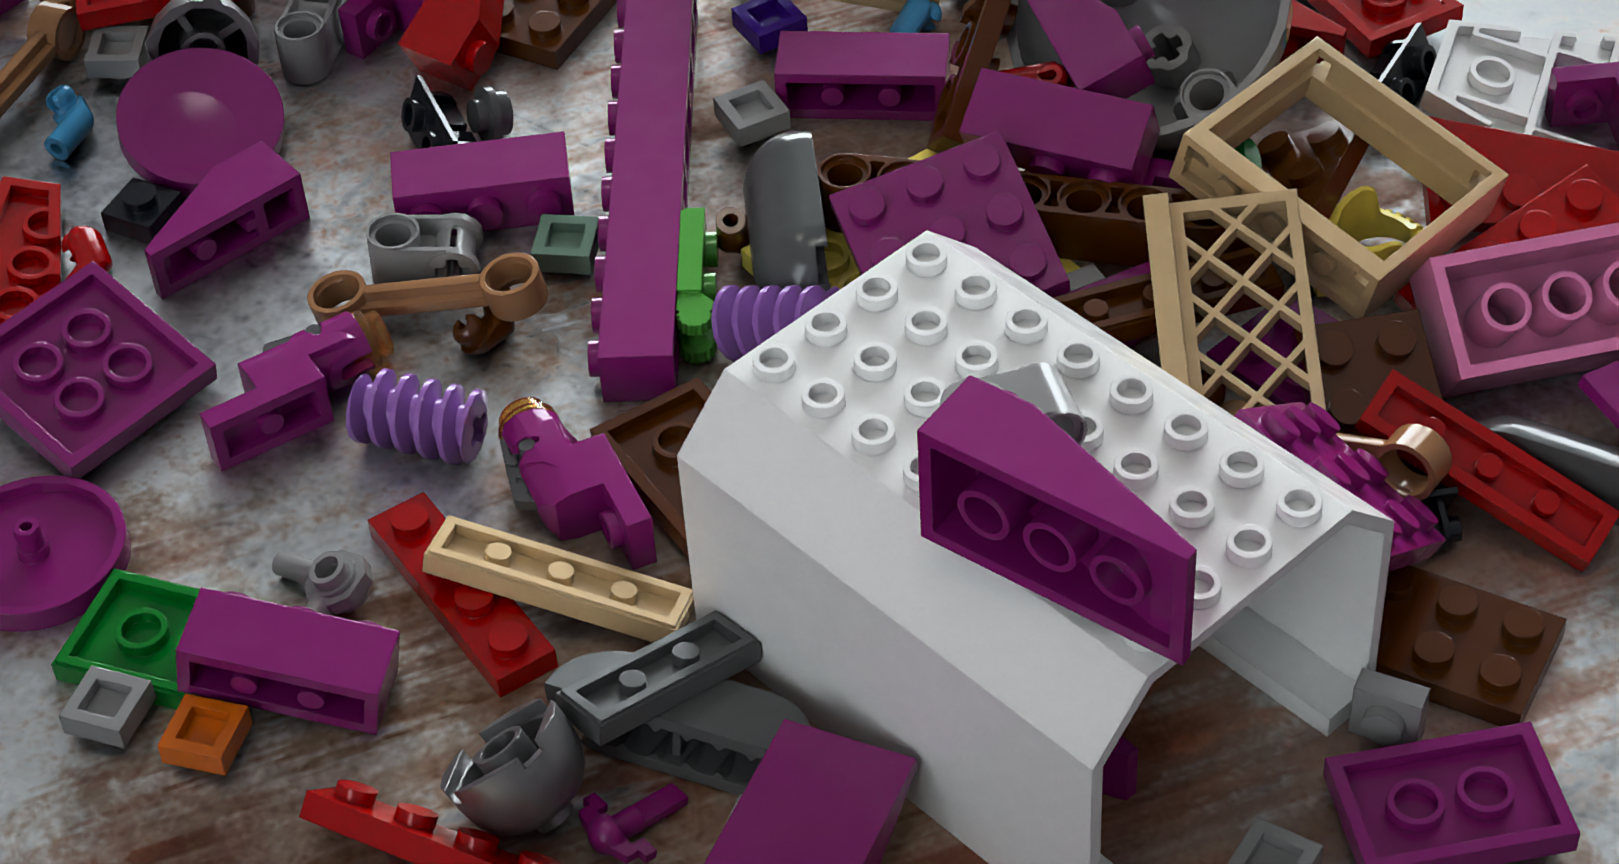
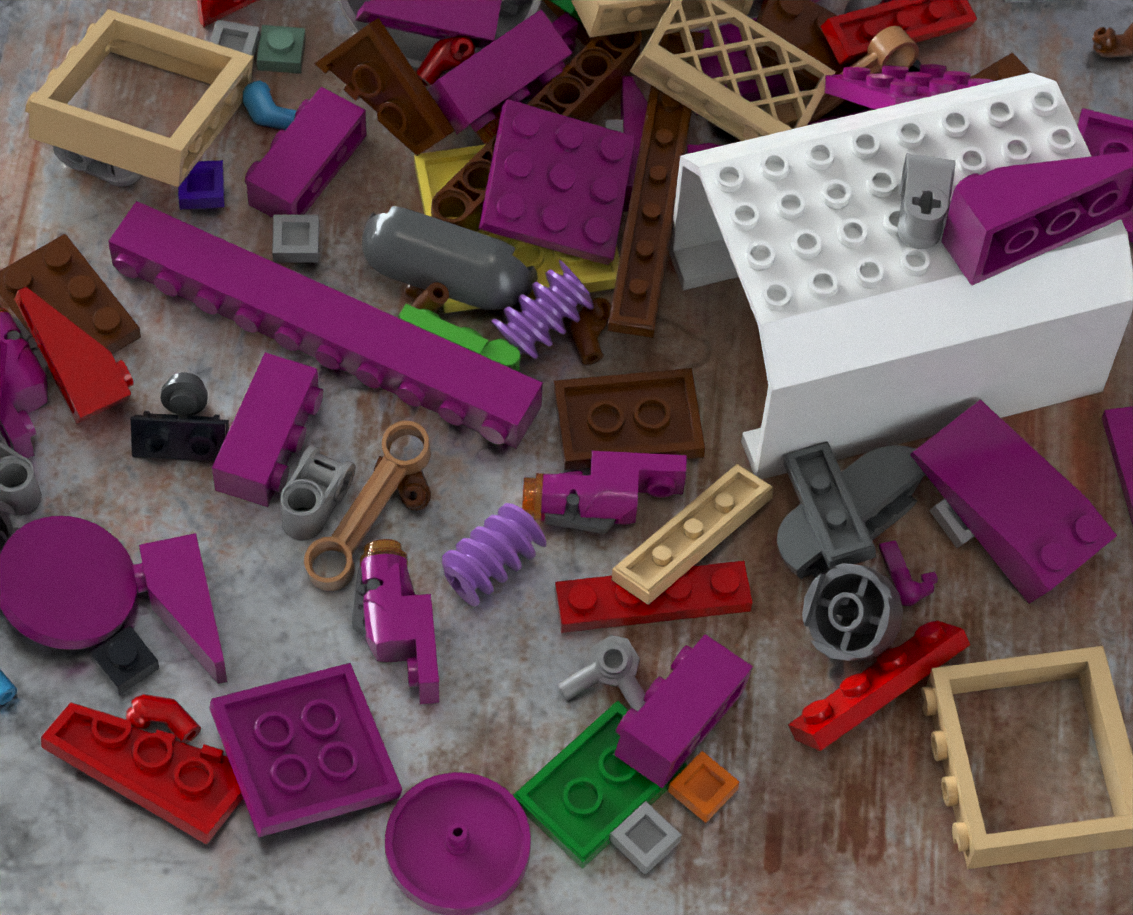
camera: 70 degrees left, 15 degrees up
sand green plate [531,214,599,274] -> none

